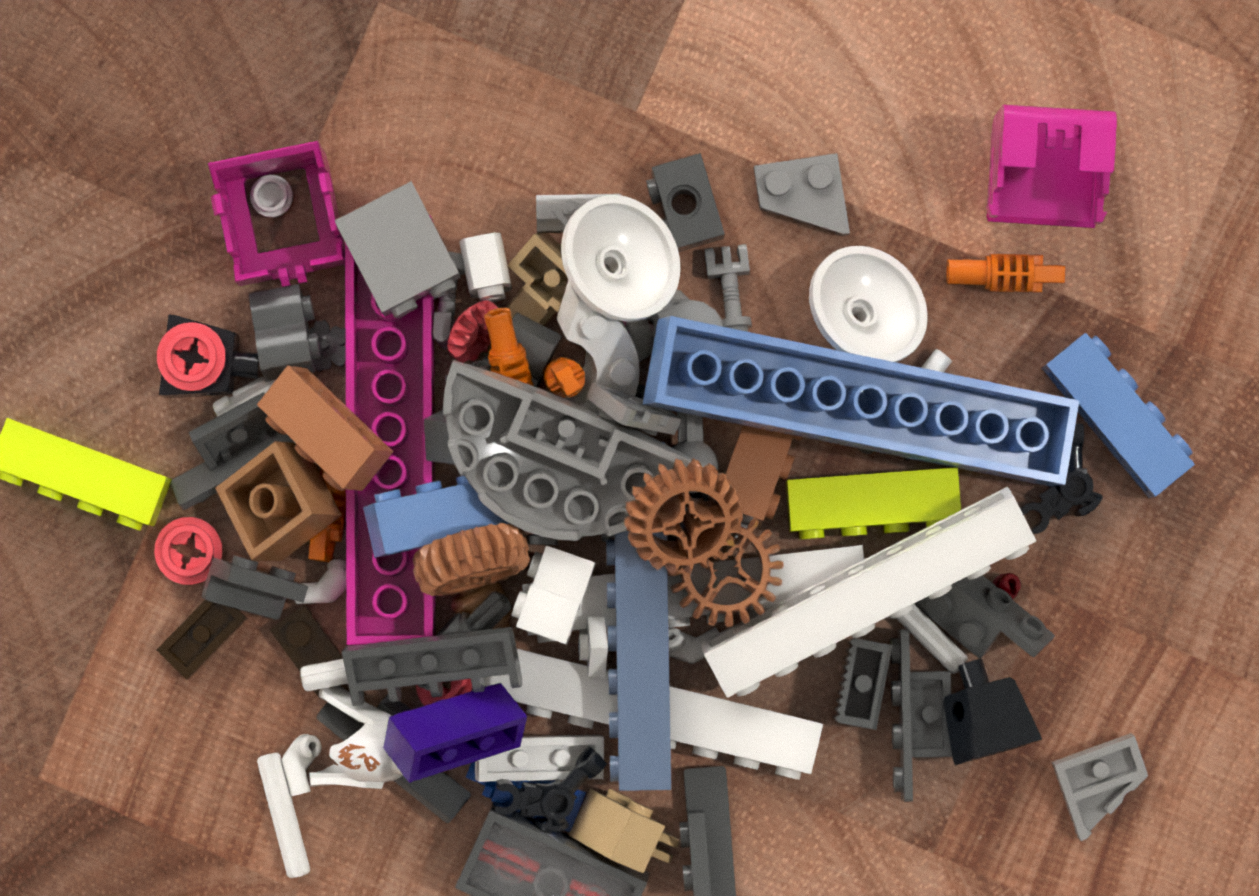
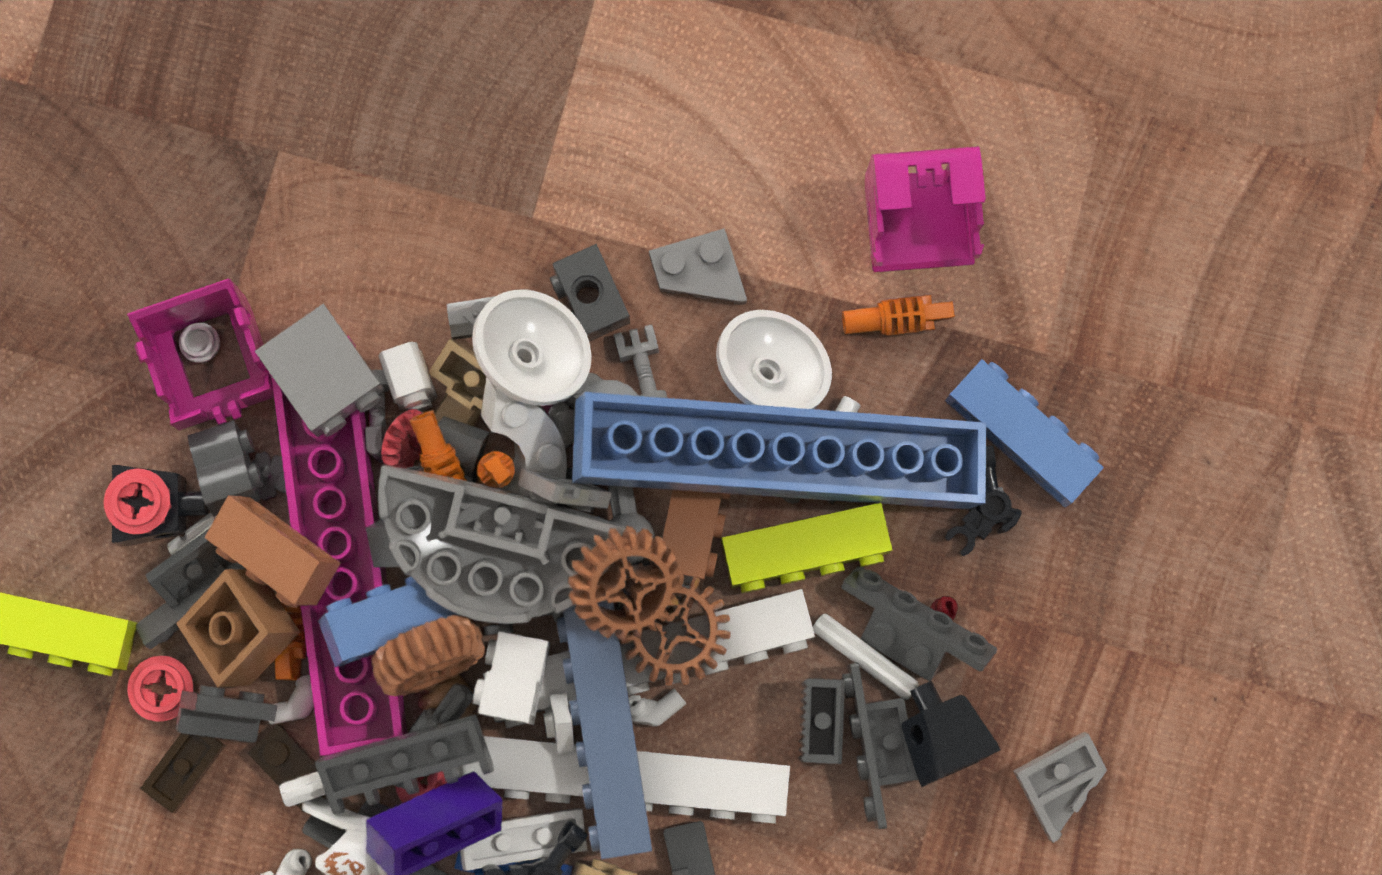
camera: 10 degrees left, 5 degrees down
white brick [701,486,1036,698] -> none

